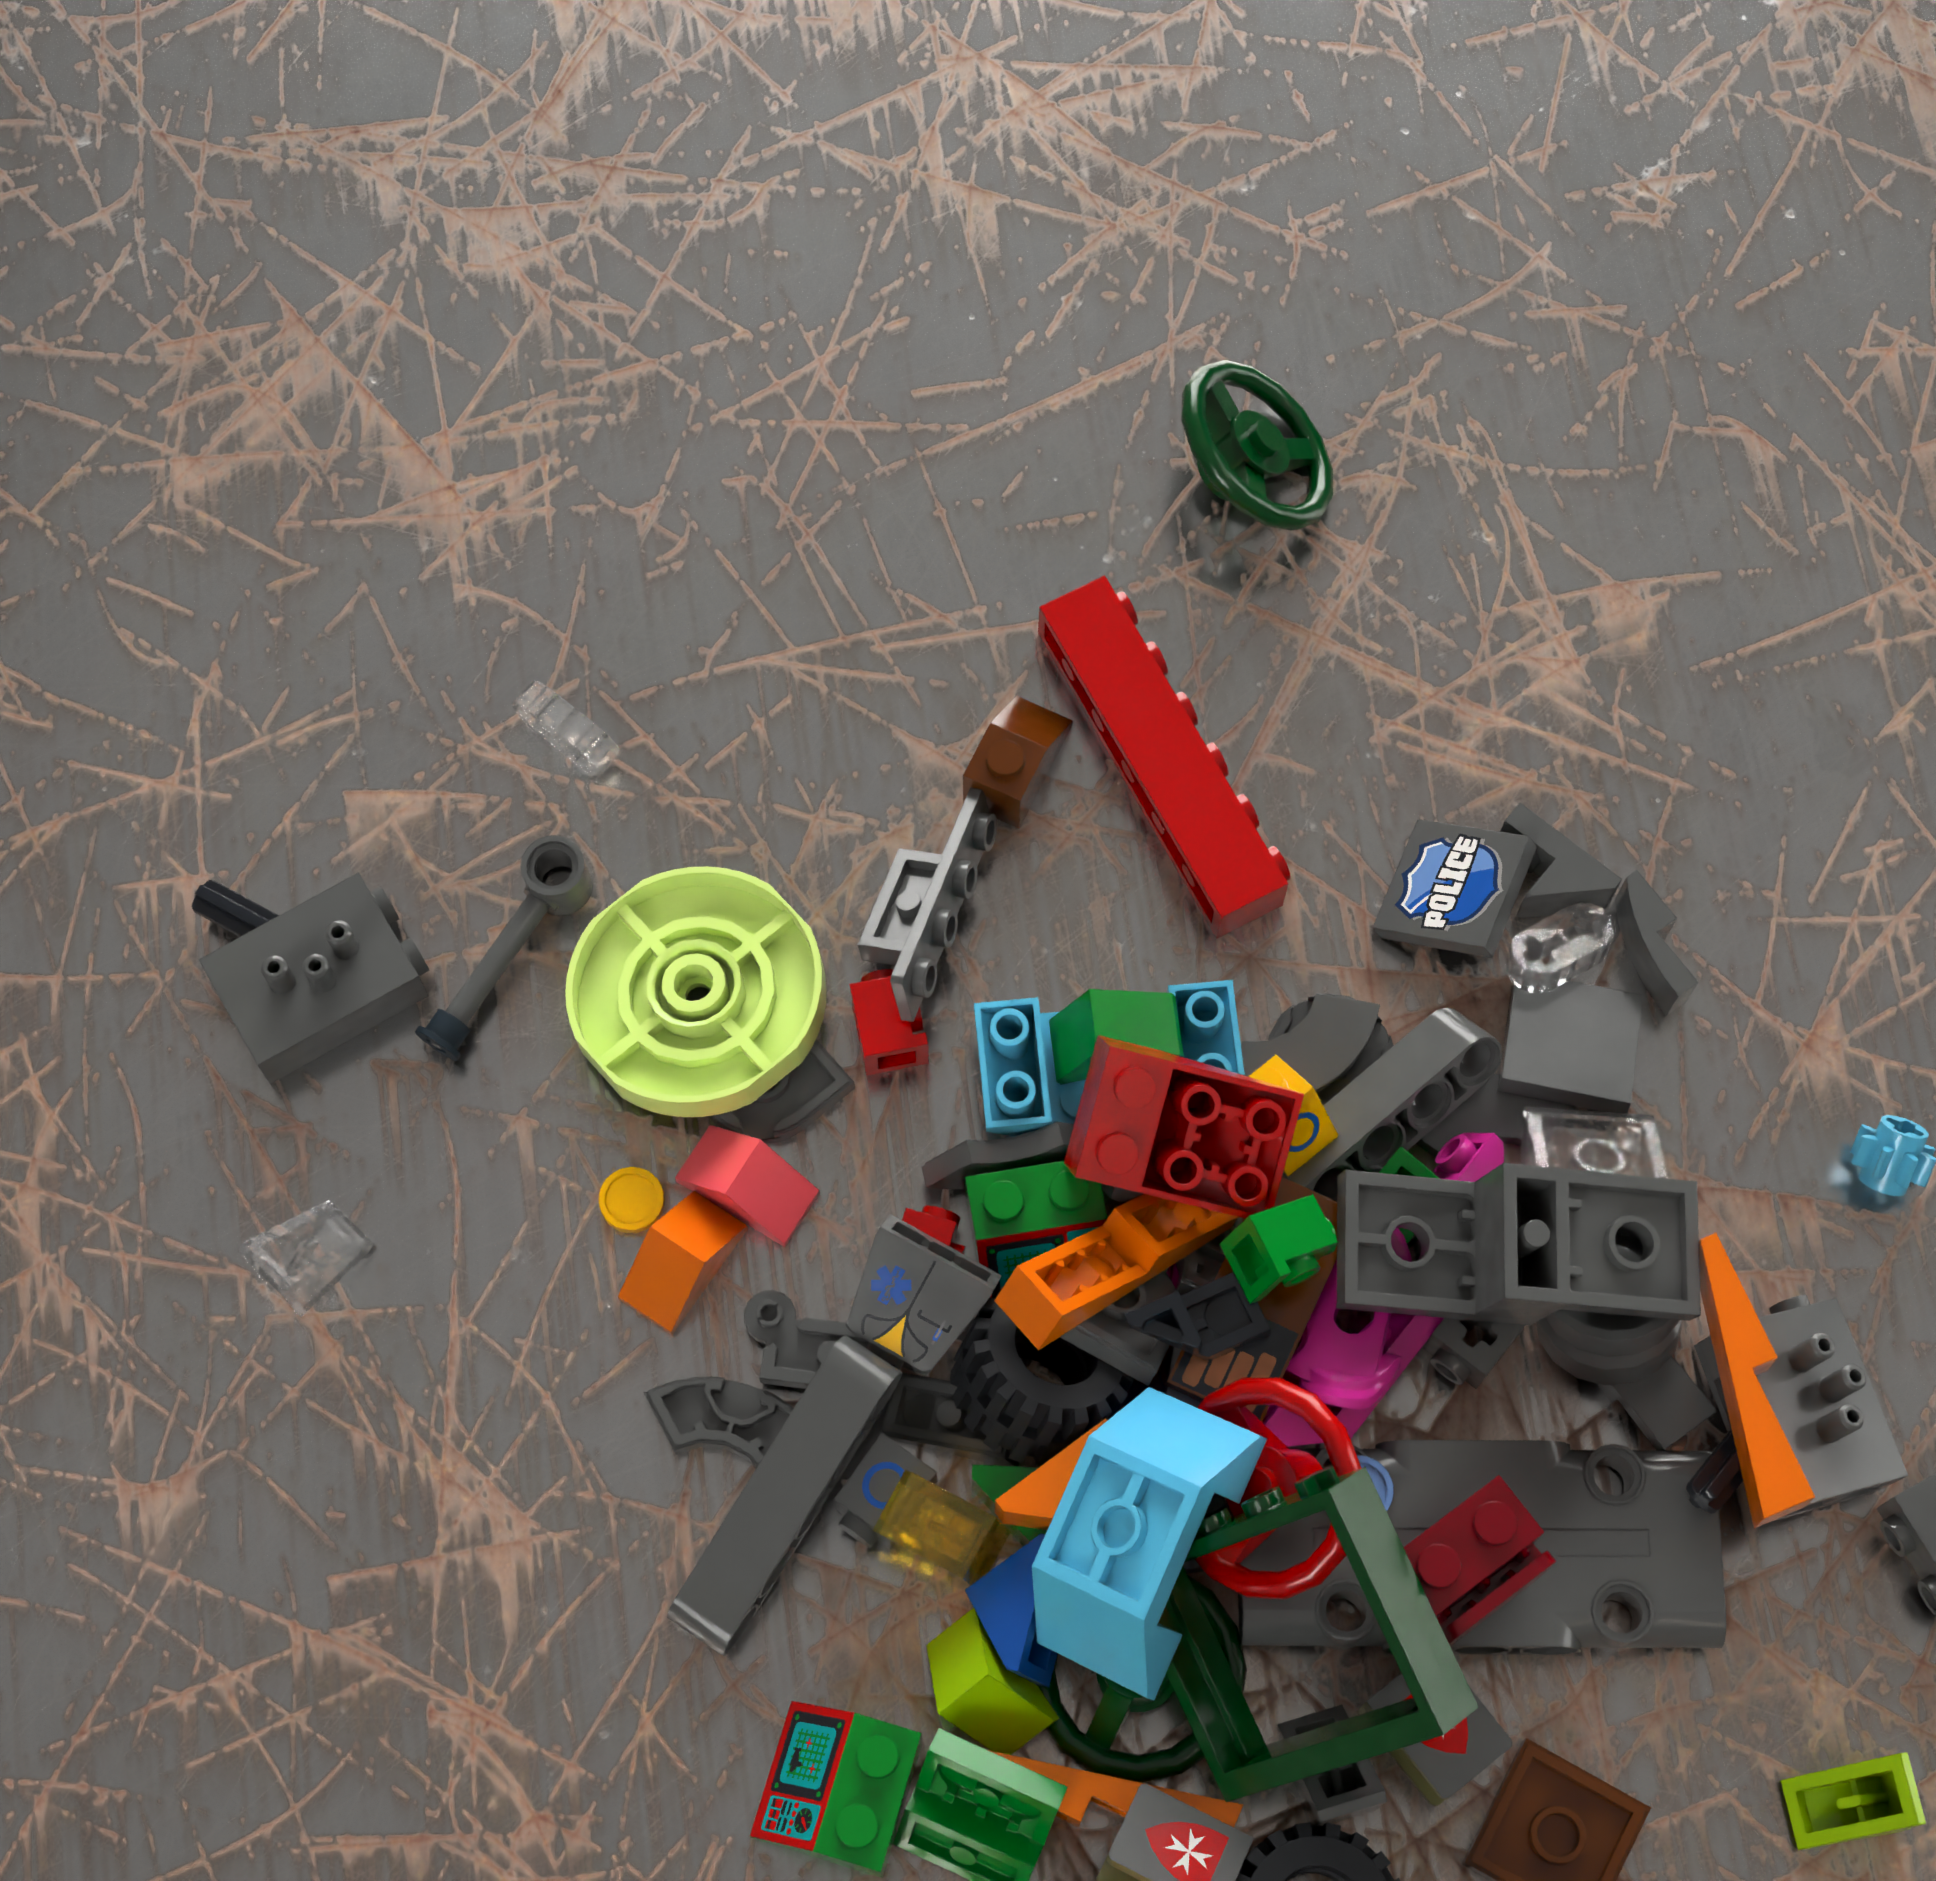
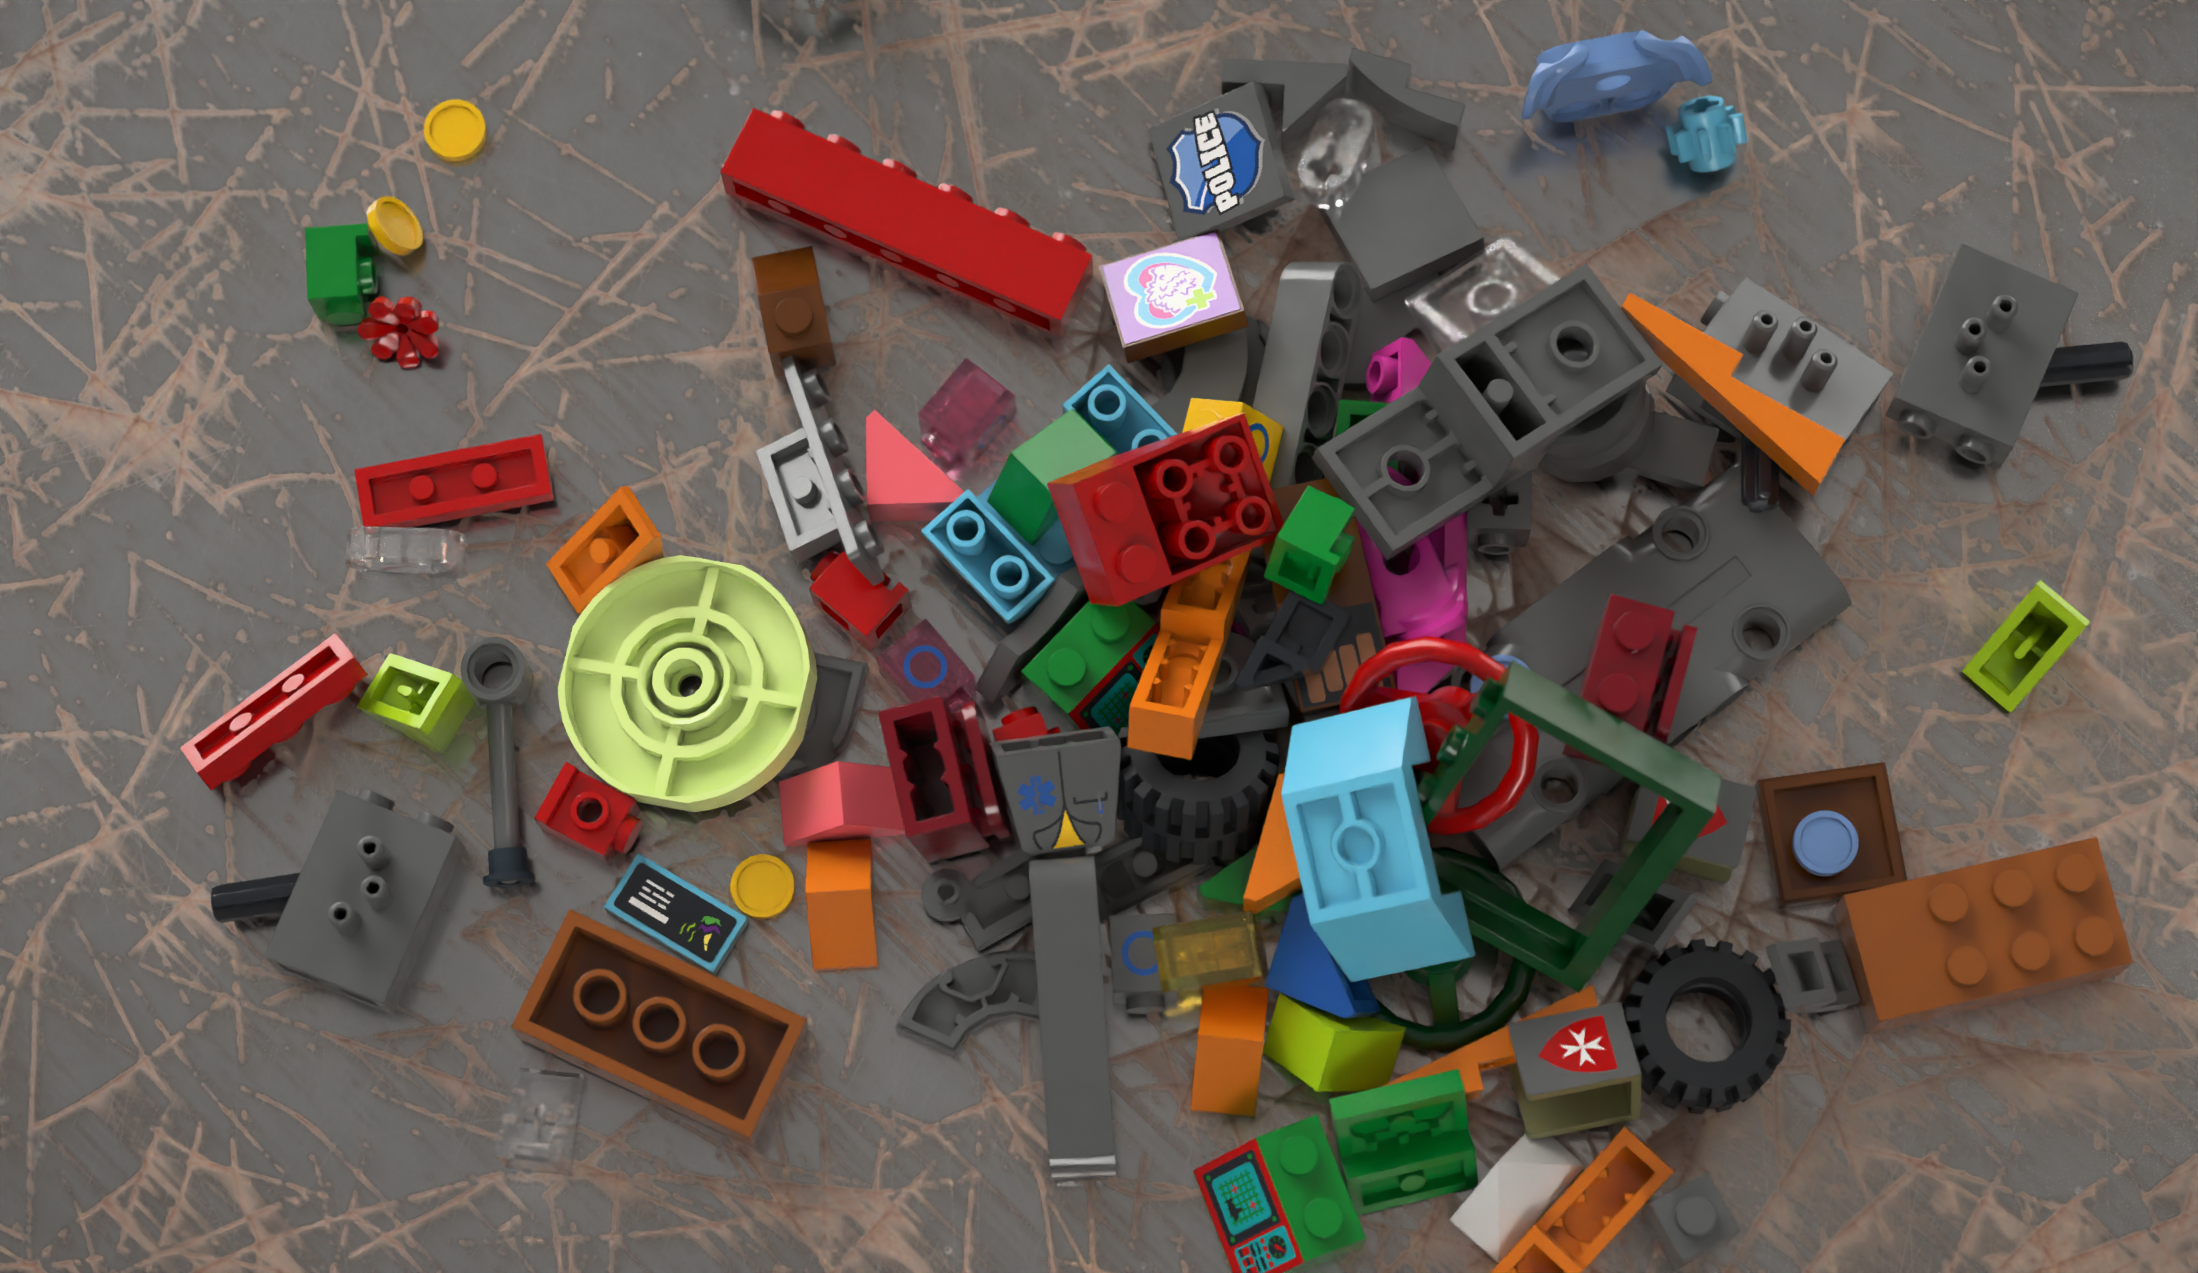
camera: 35 degrees left, 5 degrees up
none -> red plate [180,633,368,790]
none -> green brick [305,223,378,325]
none -> red plate [354,434,555,536]
none -> red plant [357,296,439,368]
none -> lime slope [357,653,475,756]
none -> yellow piece [367,196,423,256]
none -> yellow piece [424,99,487,162]
none -> dark orange brick [511,909,809,1147]
none -> red brick [534,762,642,866]
none -> orange slope [546,486,663,614]
none -> tile [604,853,749,976]
none -> coral slope [866,409,964,522]
none -> clear pink brick [876,618,977,712]
none -> dark red brick [878,695,1012,863]
none -> clear pink brick [918,357,1017,470]
none -> tile [1099,230,1249,363]
none -> orange slope [1190,981,1269,1119]
none -> medium blue piece [1521,30,1712,123]
none -> medium blue piece [1792,810,1859,876]

